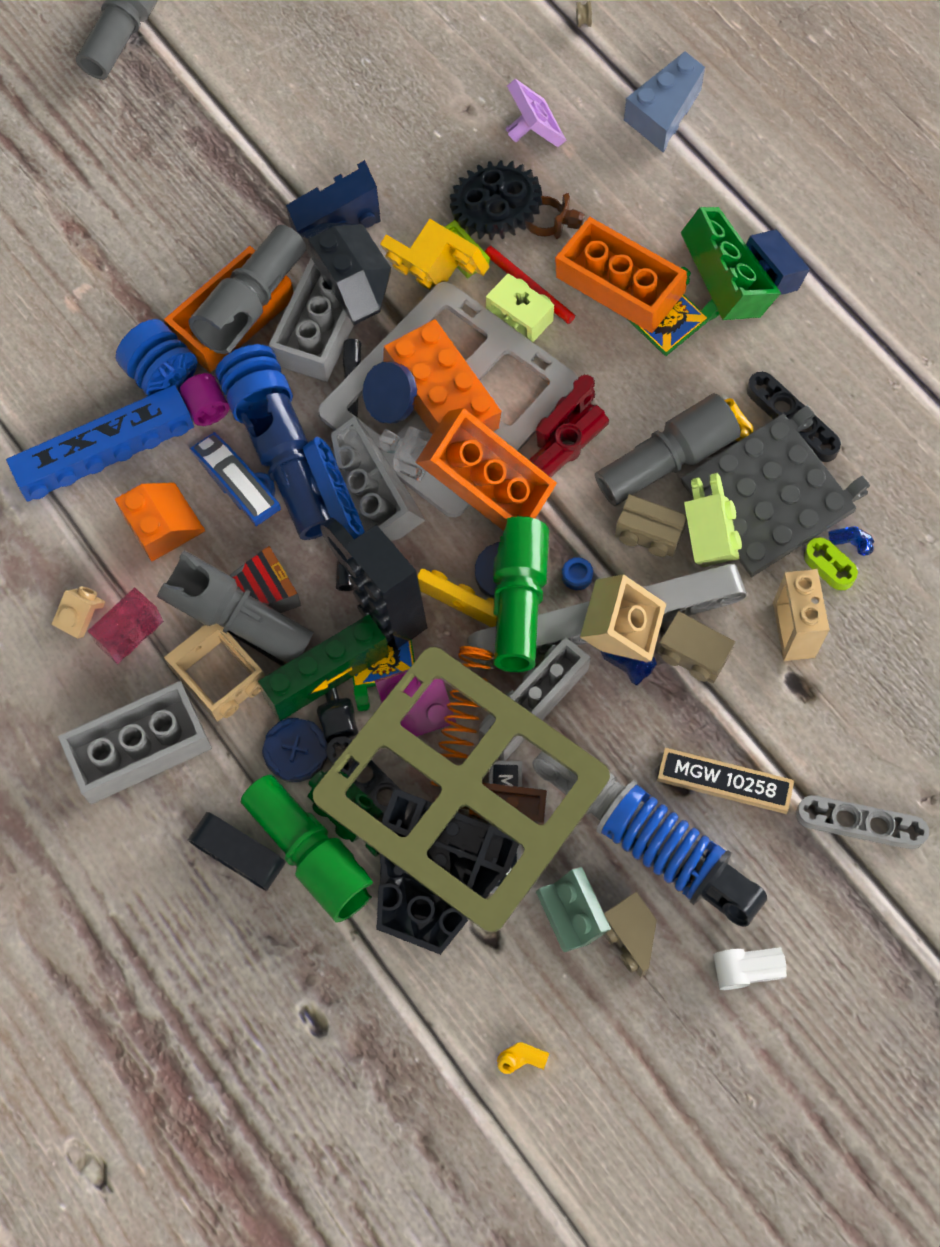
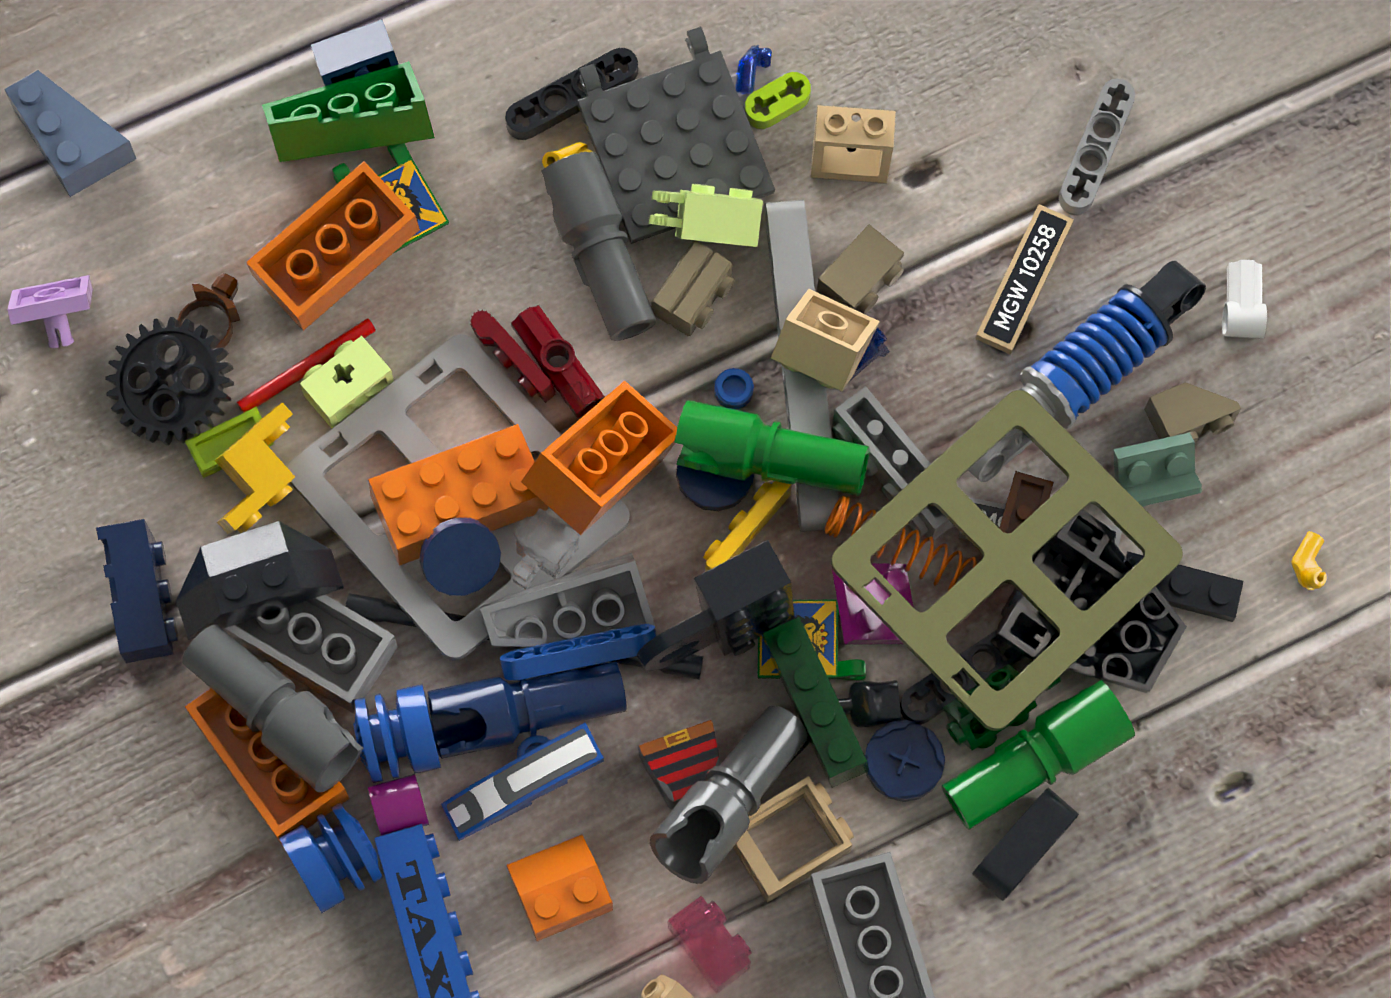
camera: 85 degrees left, 5 degrees up
none -> black plate [1125,551,1244,622]

